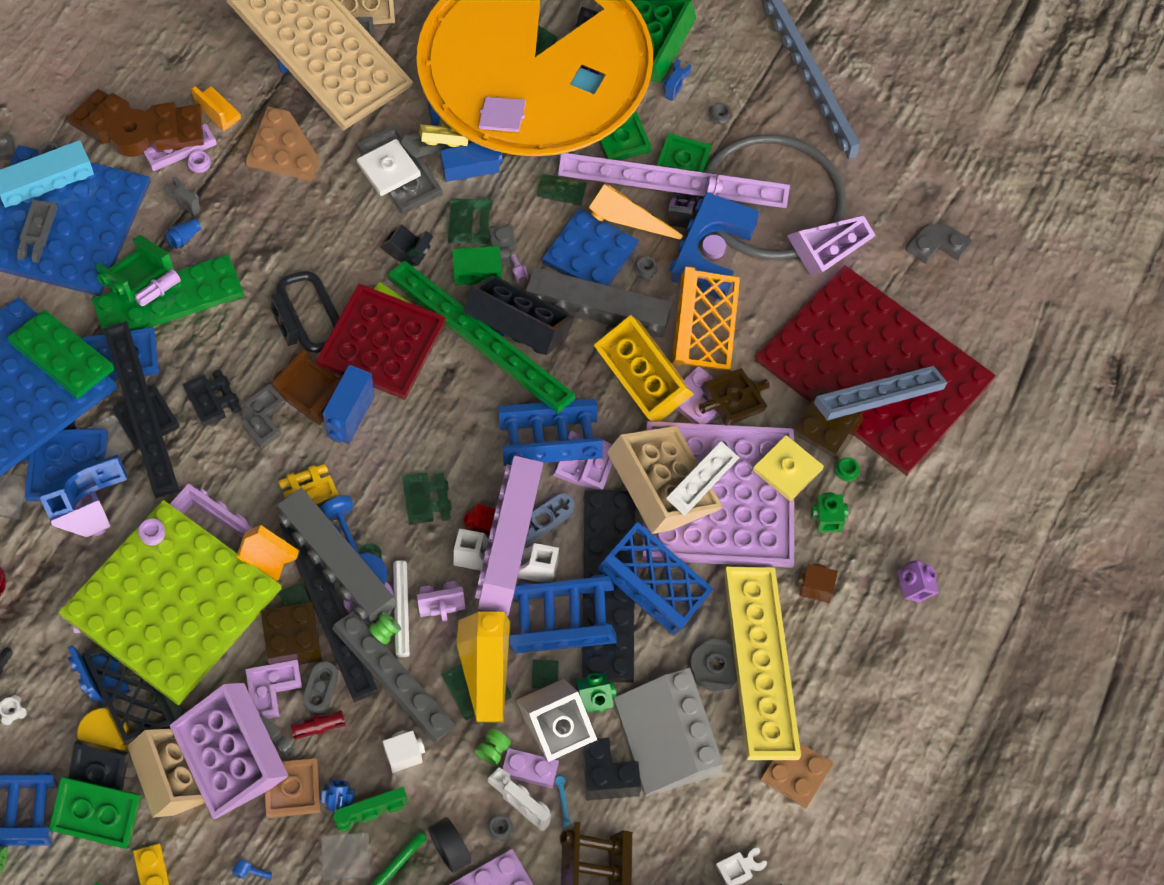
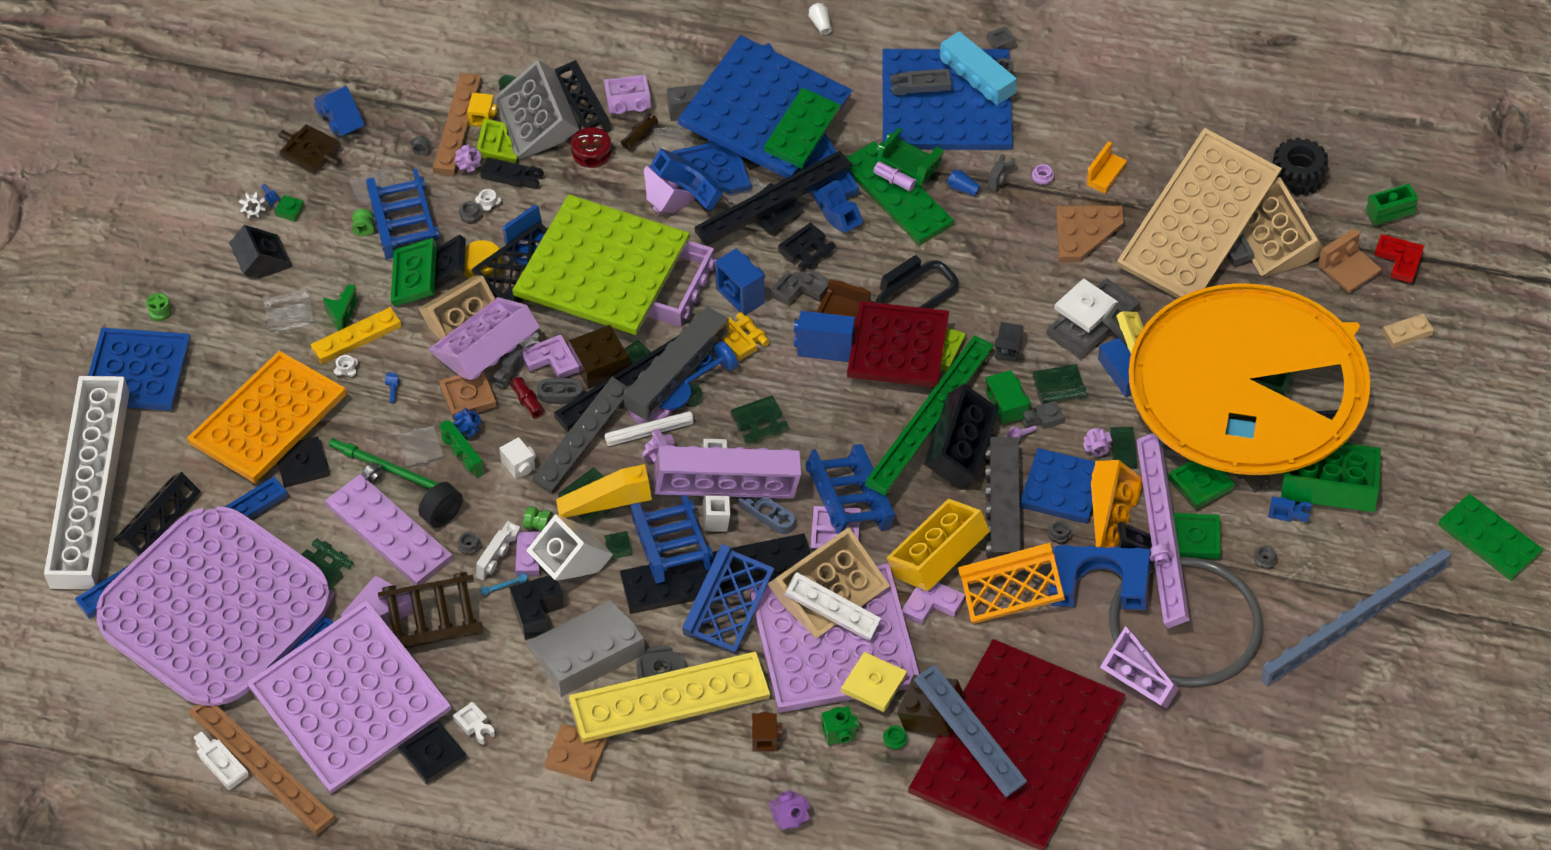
camera: 80 degrees right, 10 degrees down
reddish brown plate [67,89,204,157] -> none
lavender tile [138,518,165,546] -> none
lavender plate [144,124,217,171] -> none
light orange panel [237,525,299,581] -> none
bright green wheel [368,612,401,644] -> none
lavender piece [479,97,526,132] -> none
green brick [575,673,616,713] -> none
dark brown plate [699,368,770,426] -> none
lavender tile [702,235,726,259] -> none
flat silver plate [907,224,972,264] -> none
none -> flat silver plate [459,201,481,222]
none -> blue brick [715,248,765,315]
none -> blue brick [818,180,863,232]
none -> lavender gear [1083,428,1112,457]

